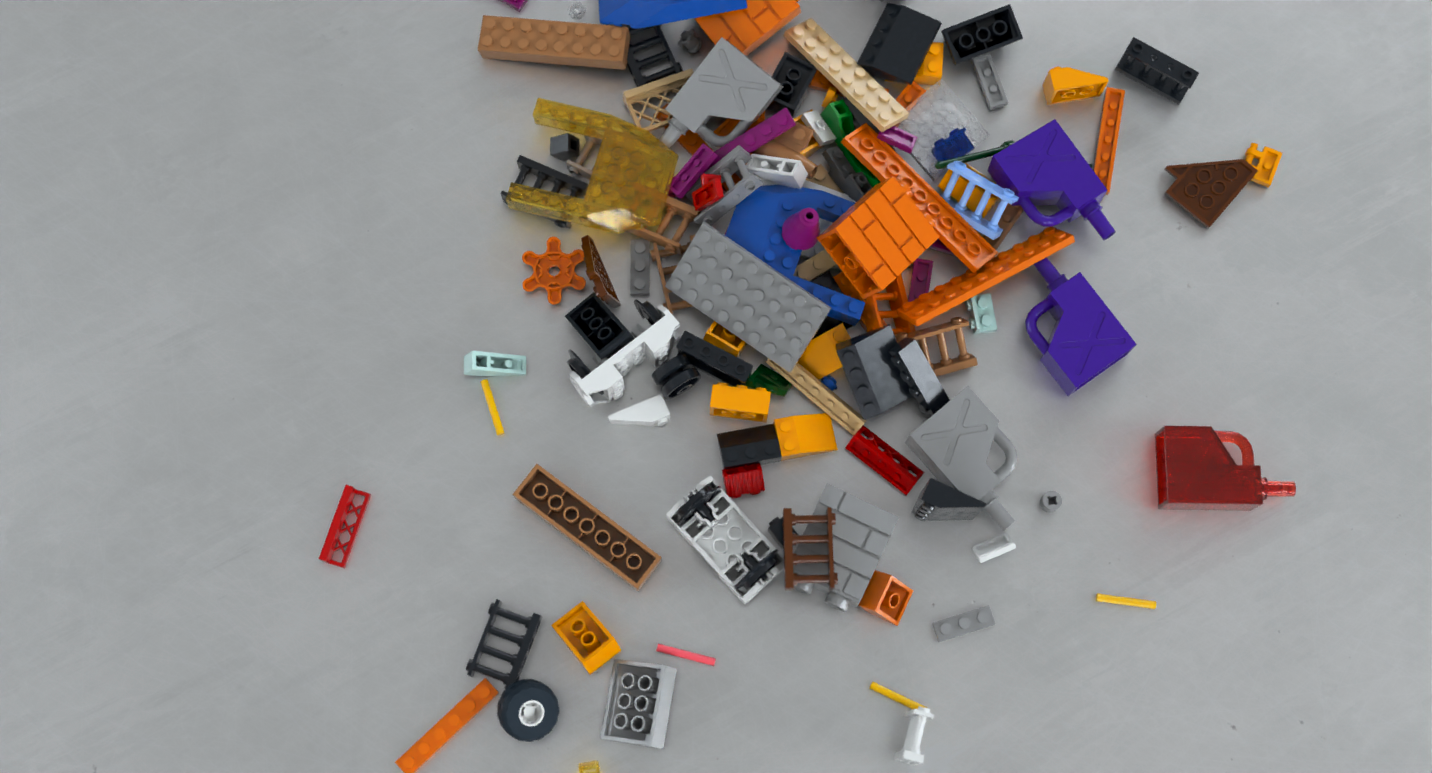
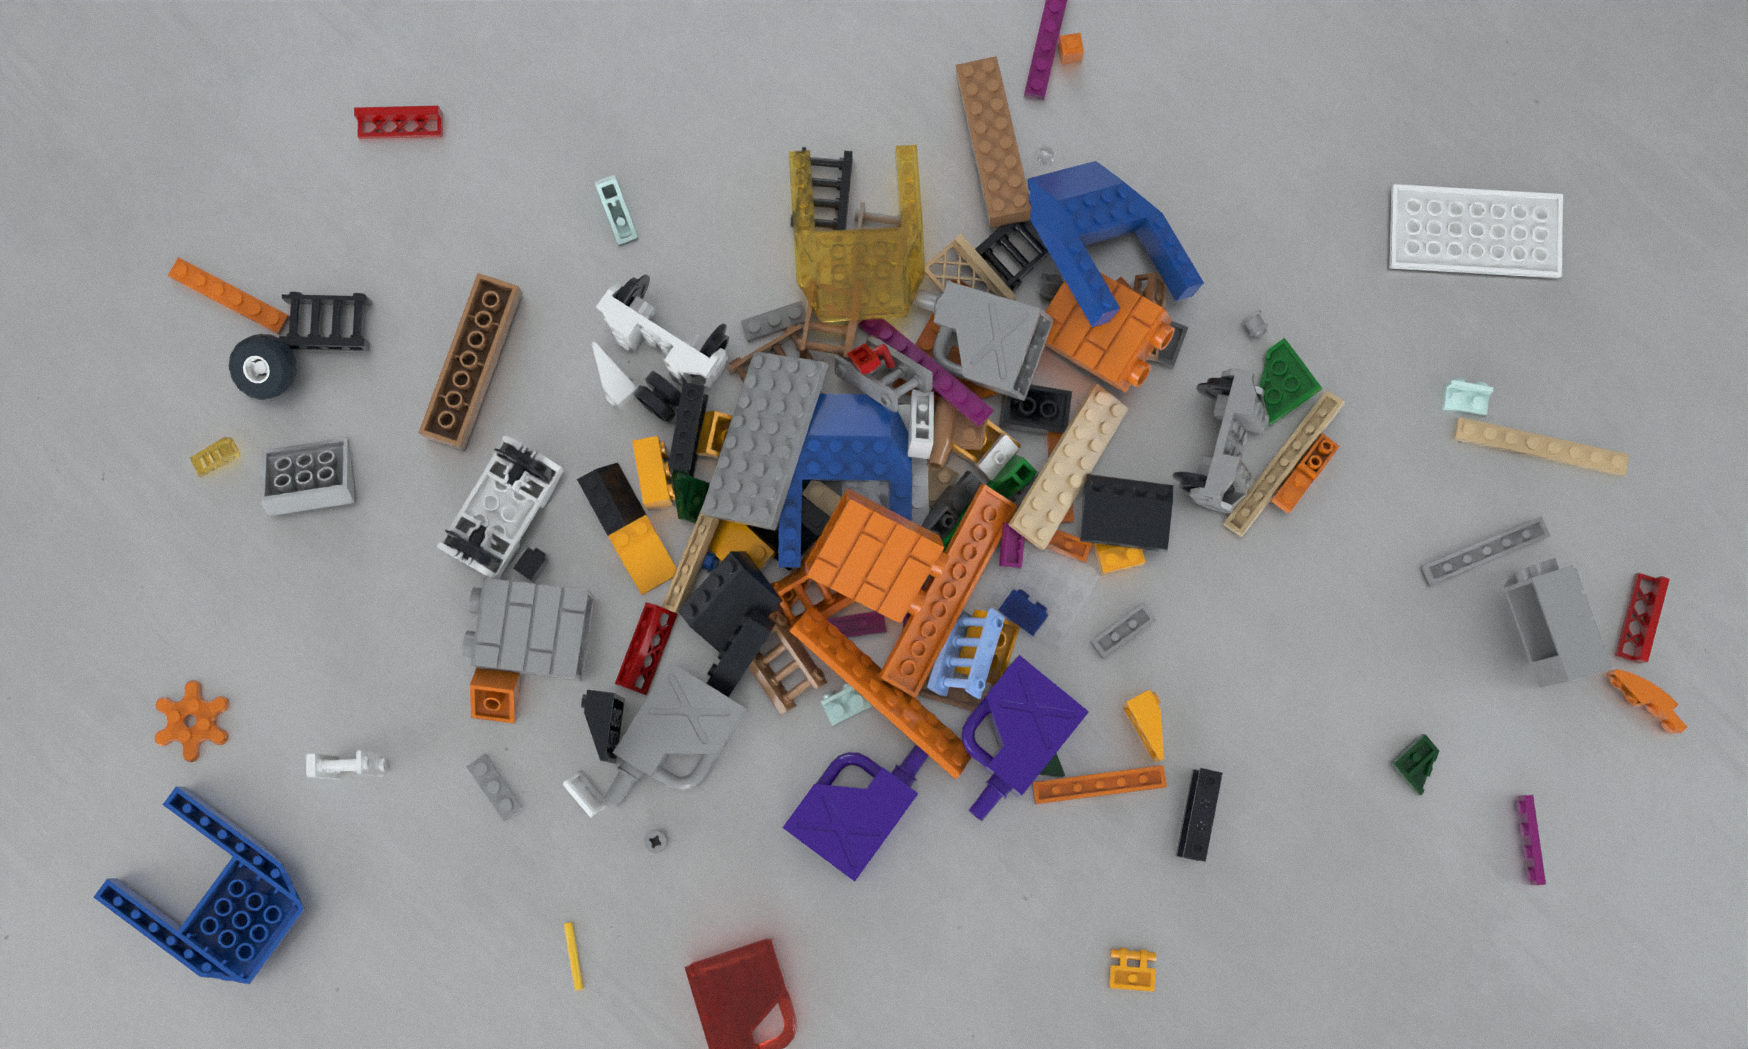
camera: 75 degrees right, 5 degrees up
yellow bar [480,379,504,435] -> none
orange plate [522,237,586,305] -> none
black brick [550,133,579,161] -> none
light orange slope [551,601,621,675] -> none
black windscreen [565,292,635,360] -> none
reddish brown wing [581,235,621,309] -> none
coral bar [656,643,716,666] -> none
magenta plate [667,143,718,199] -> none
red brick [722,463,765,498] -> none
magenta cone [782,208,820,251] -> none
reddish brown fence [783,507,838,591] -> none
light orange plate [822,86,838,108] -> none
yellow bar [869,681,927,709] -> none
dark green piece [935,140,1015,169] -> none
black windscreen [941,4,1023,65] -> none
reddish brown wing [1164,159,1258,229] -> none

